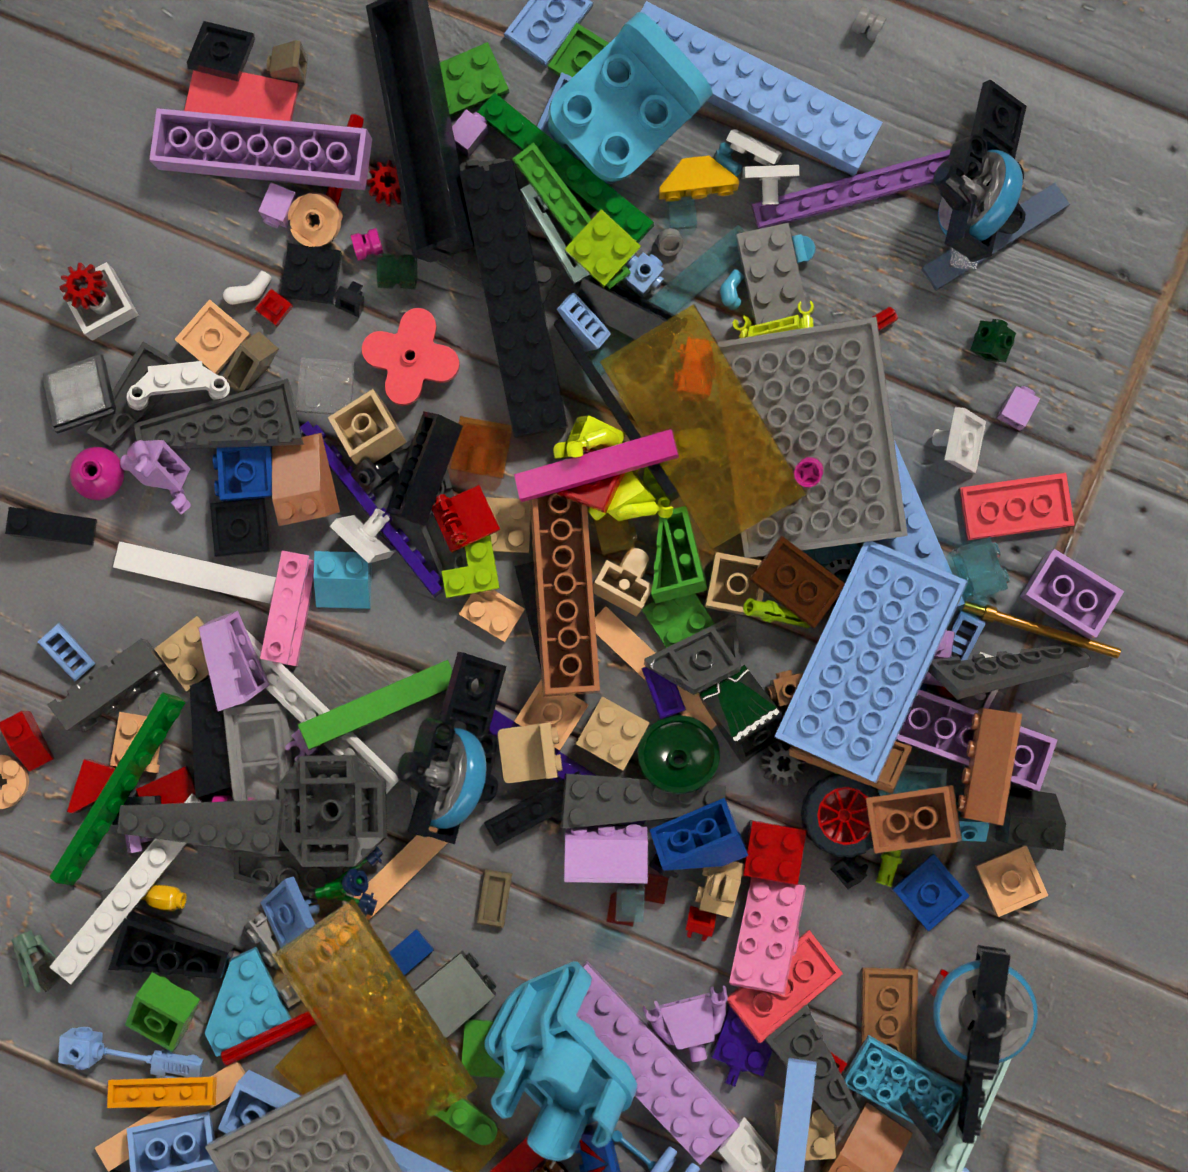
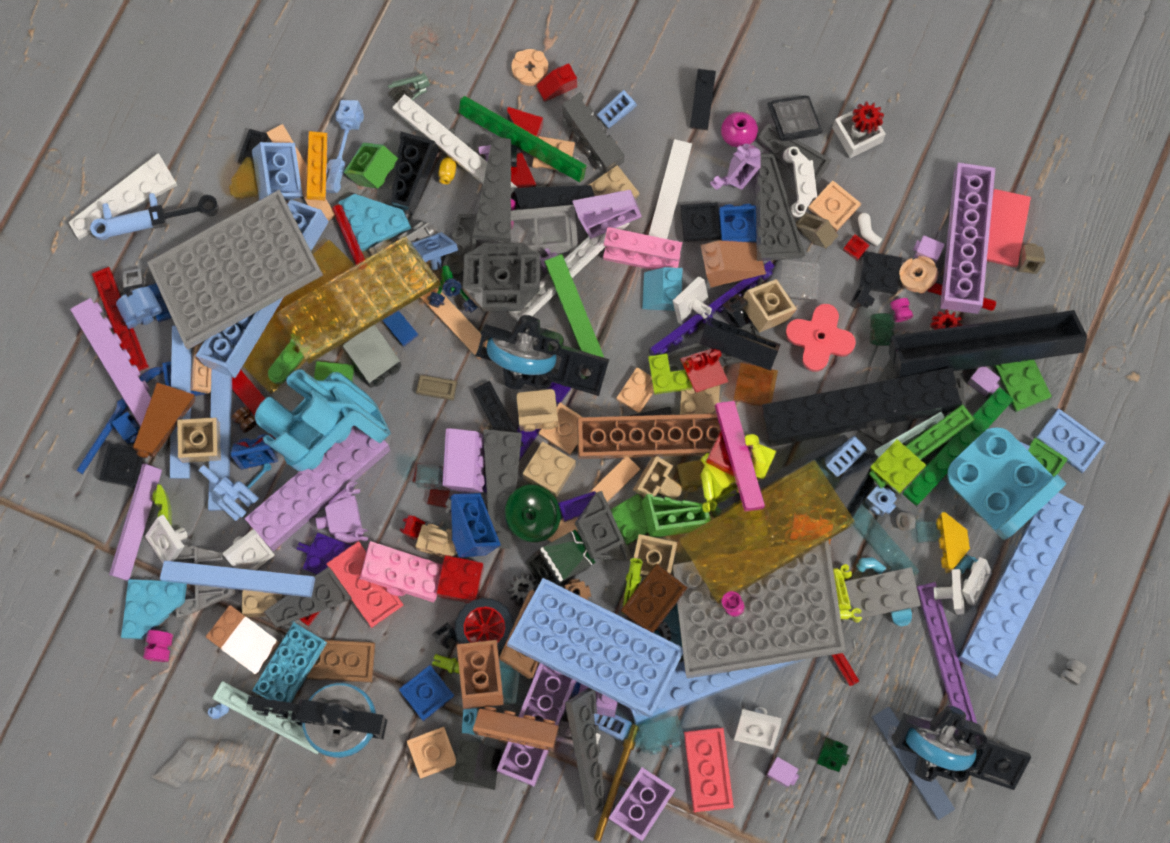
camera: 90 degrees right, 10 degrees down
black plate [187,21,255,81] -> none
black tile [899,1091,944,1149] -> none

